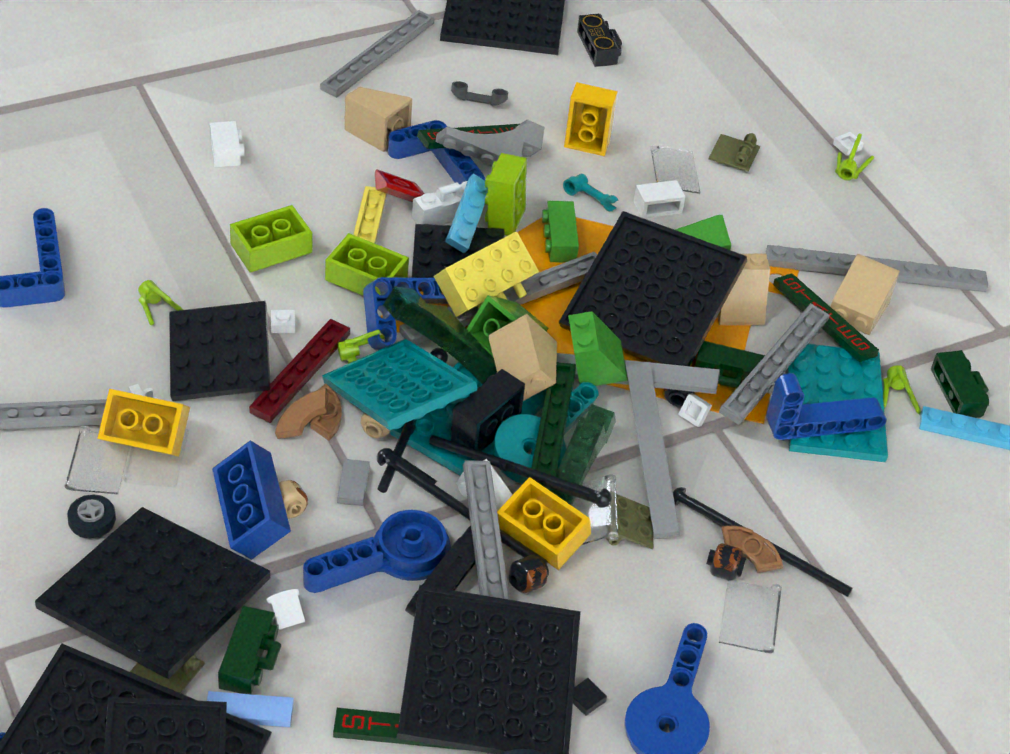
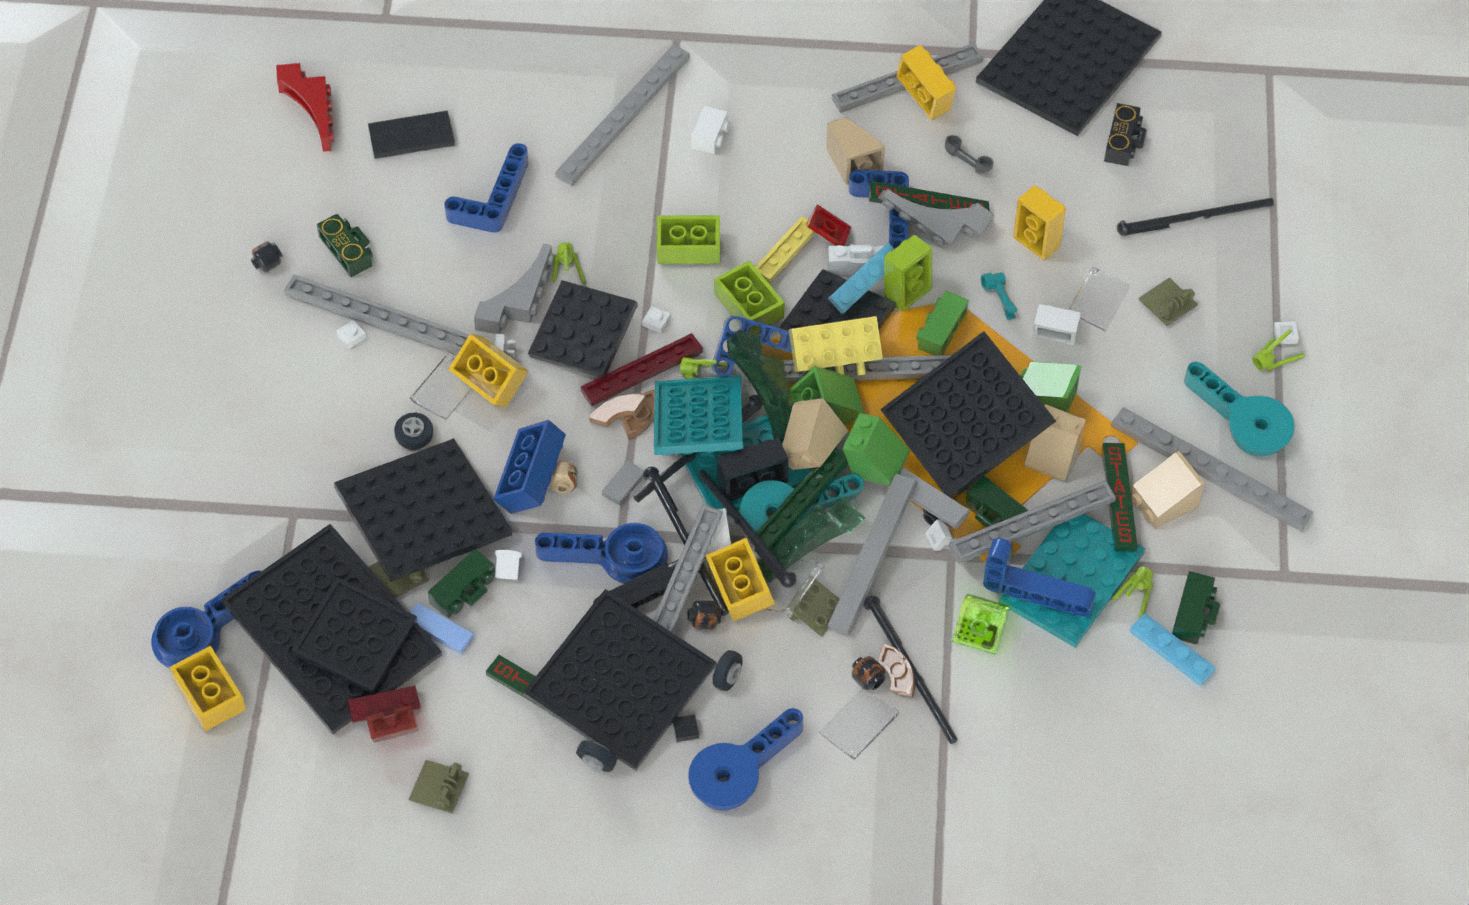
camera: 35 degrees right, 10 degrees up
none -> light grey arch [474,243,555,334]
none -> light grey plate [555,44,690,186]
none -> black wheel [712,650,743,691]
none -> yellow brick [896,44,956,121]
none -> clear neon green slope [952,594,1011,654]
none -> black bar [1117,198,1274,236]
none -> teal beam [1184,361,1295,456]

